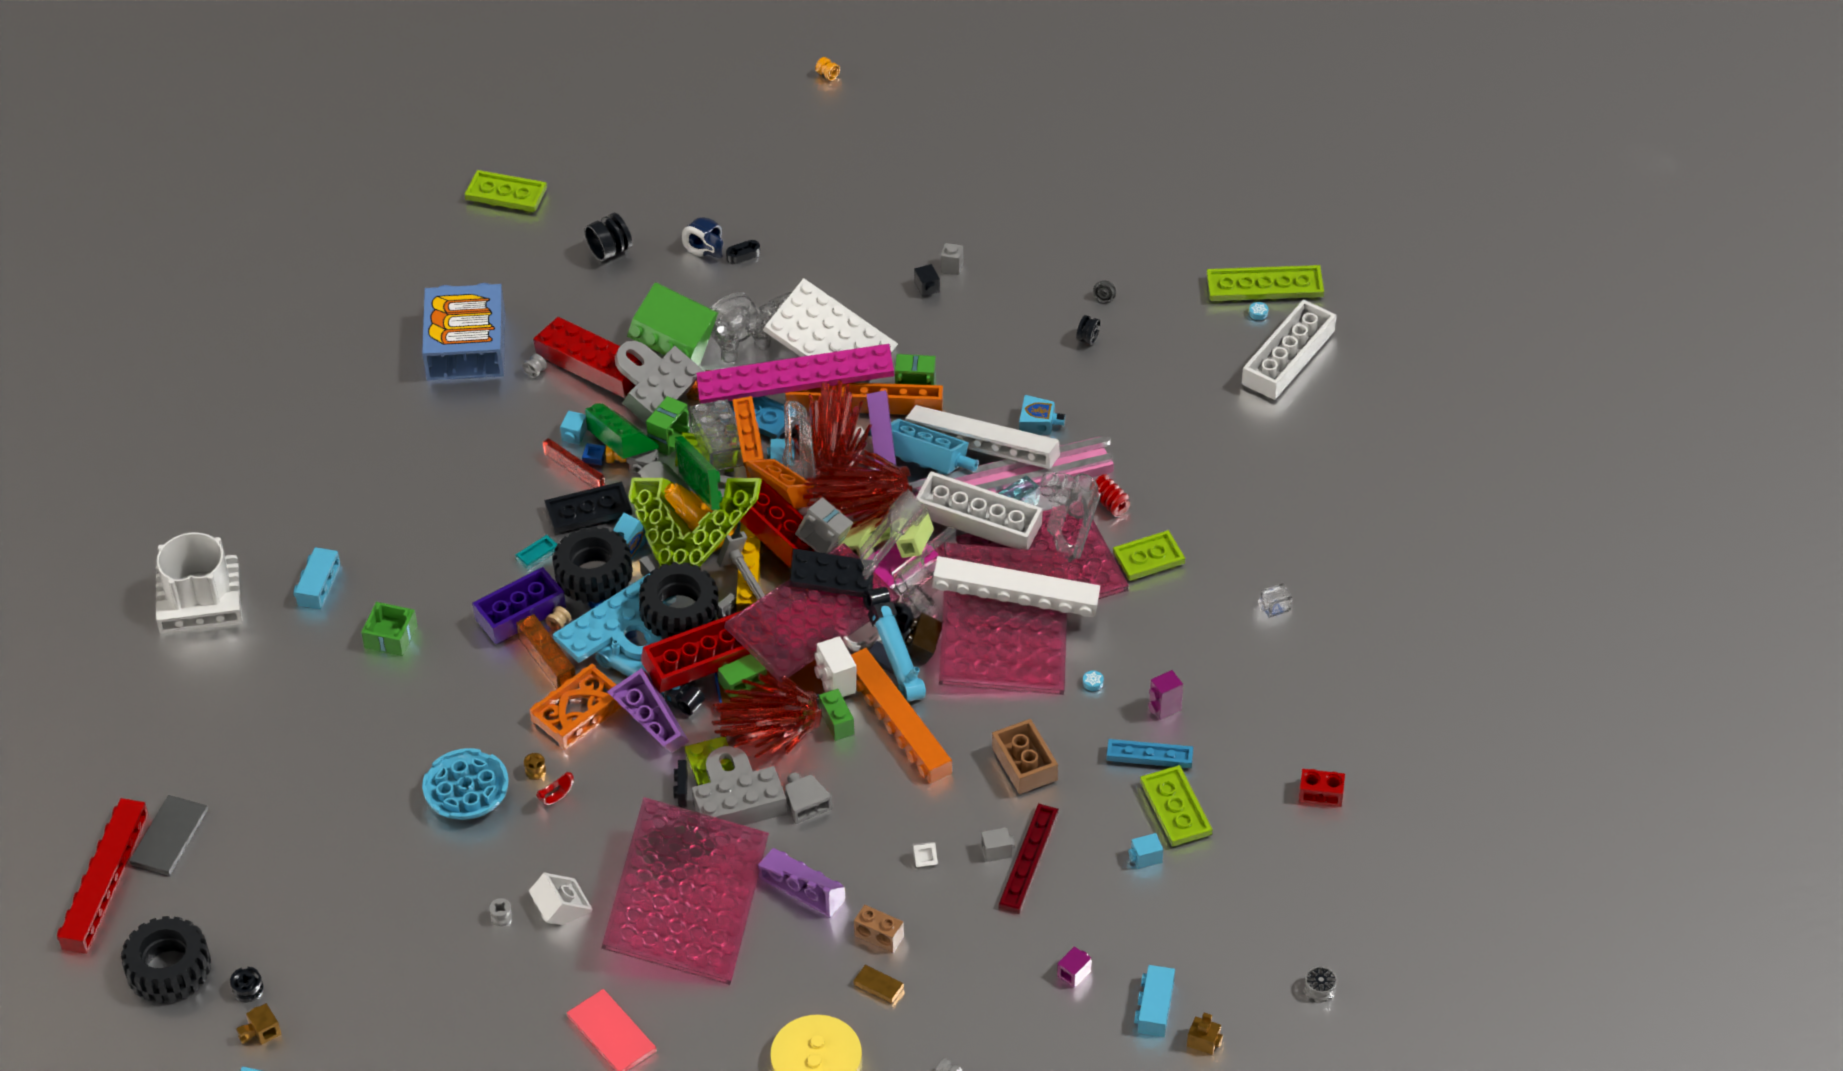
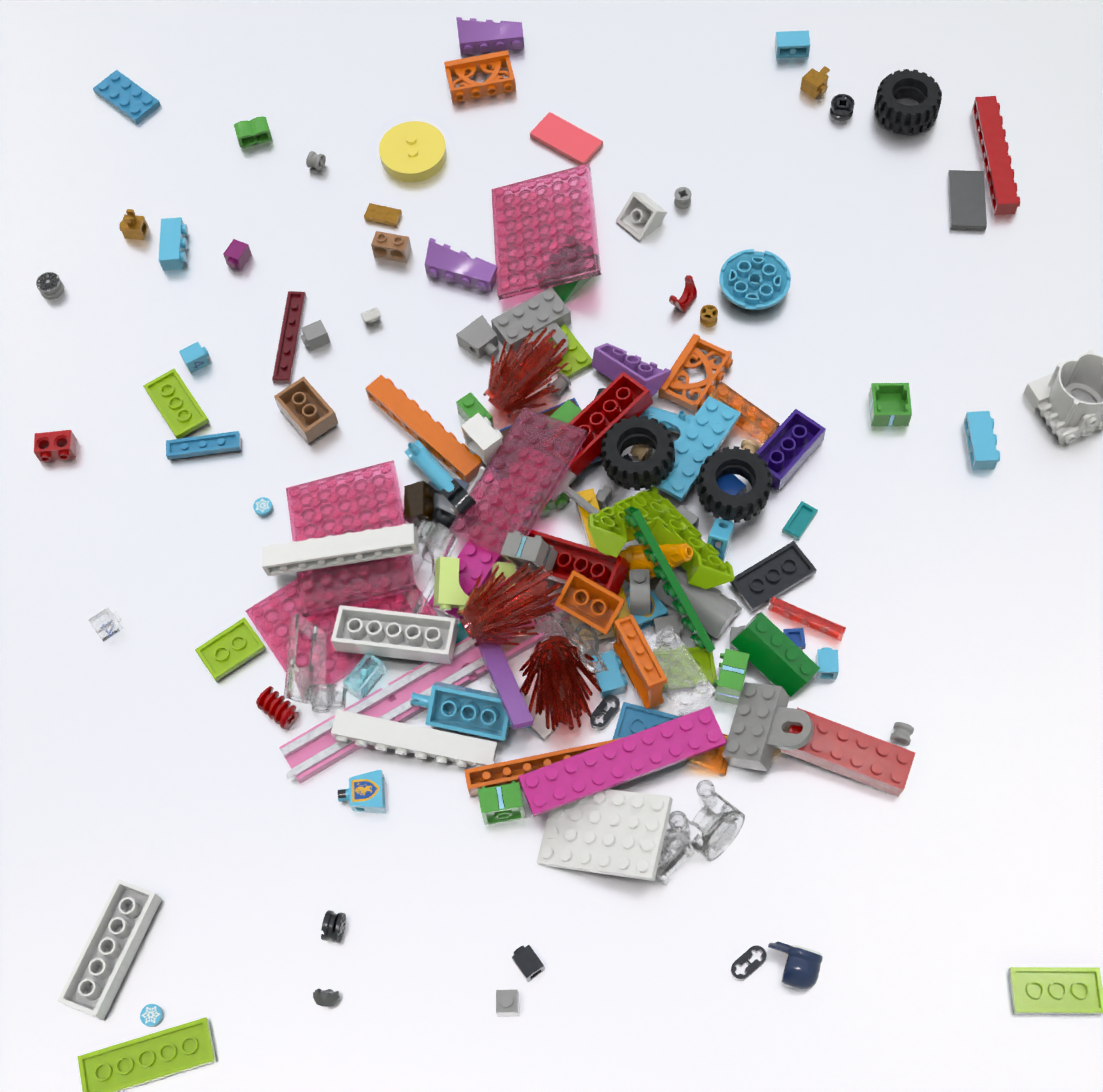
camera: 170 degrees right, 15 degrees up
medium blue brick [422,283,505,381] -> none
black wheel [584,212,632,261] -> none
bright green slope [627,282,718,366] -> none
black plate [673,760,688,807] -> none
black plate [789,548,874,598] -> none
clear panel [860,489,929,580] -> none
magenta brick [1148,670,1183,720] -> none

